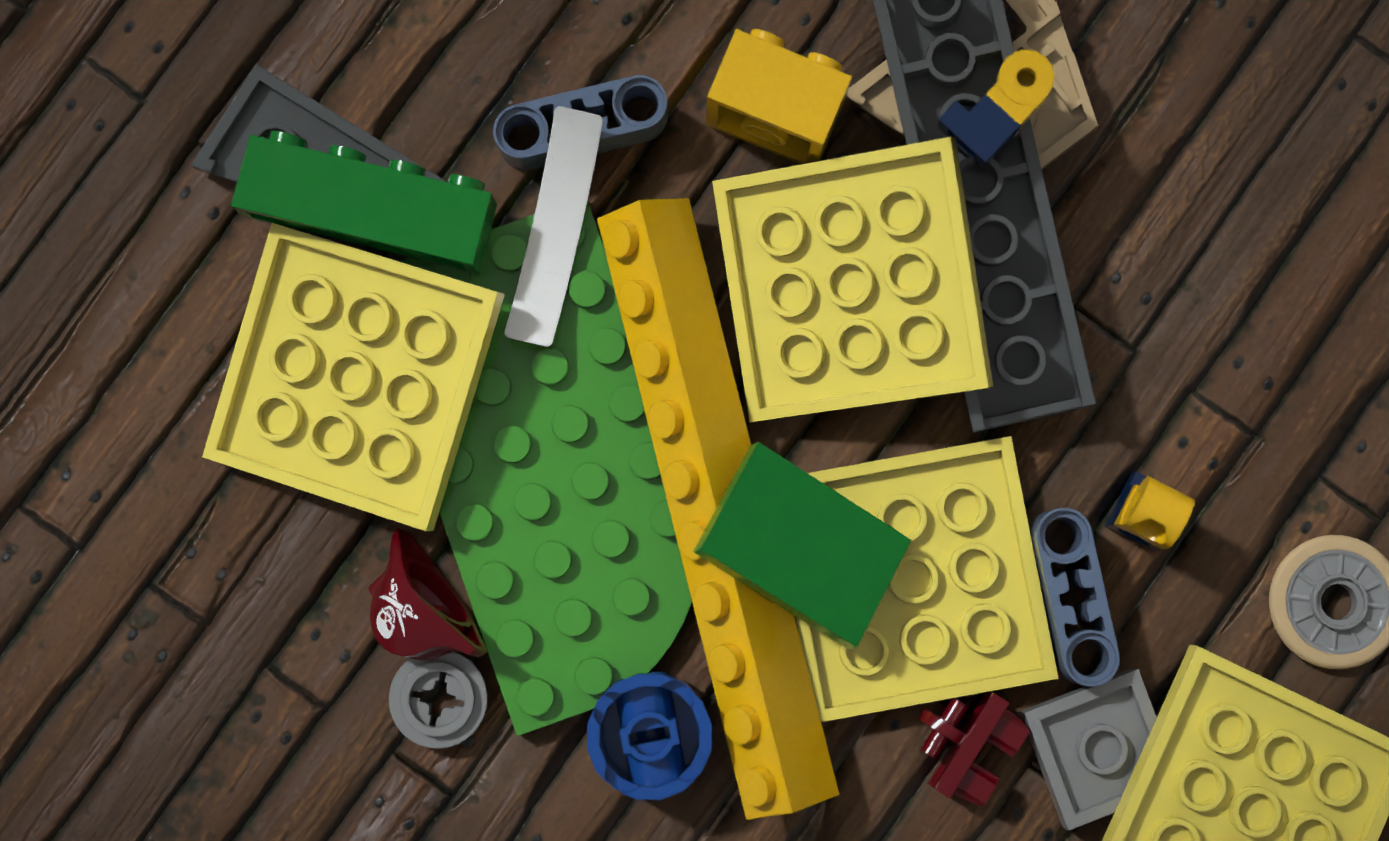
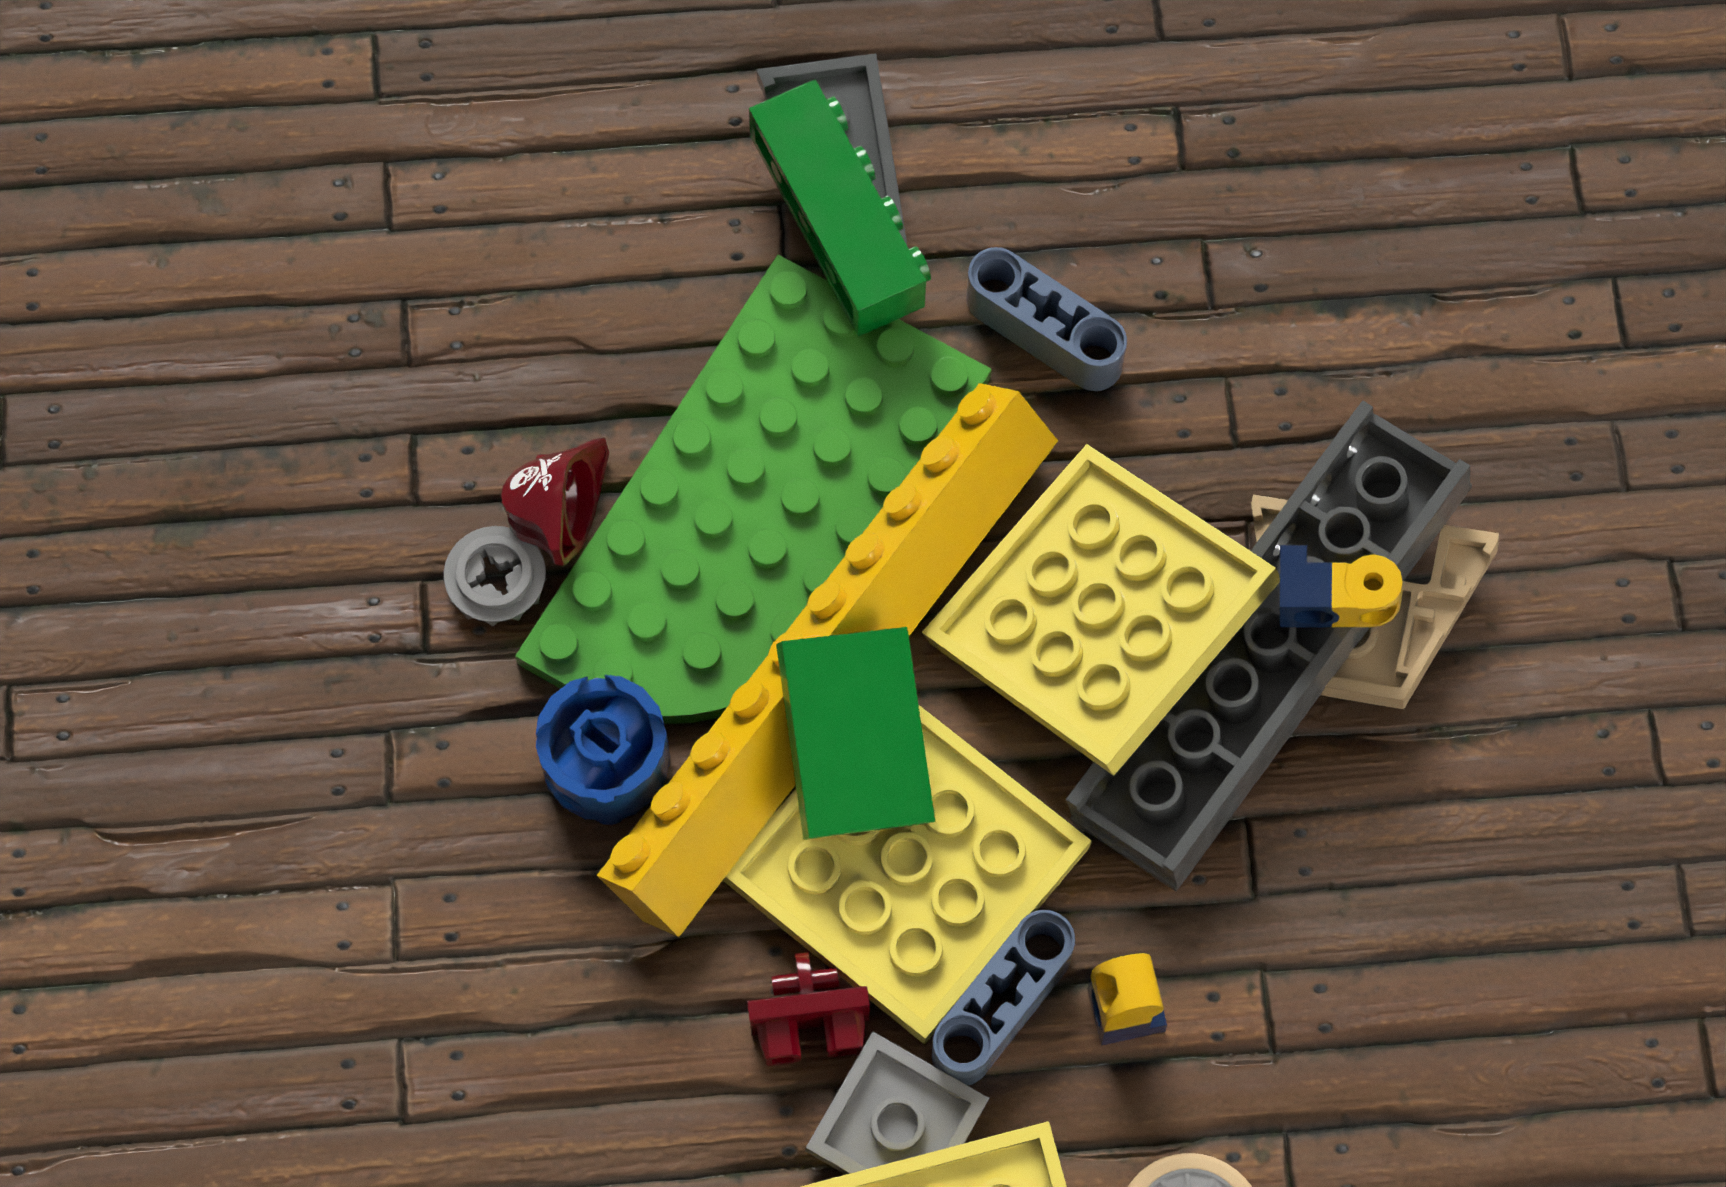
camera: 50 degrees right, 15 degrees down
light yellow plate [202,223,505,531] -> none
white sticker [504,106,603,347] -> none
yellow brick [706,29,852,164] -> none

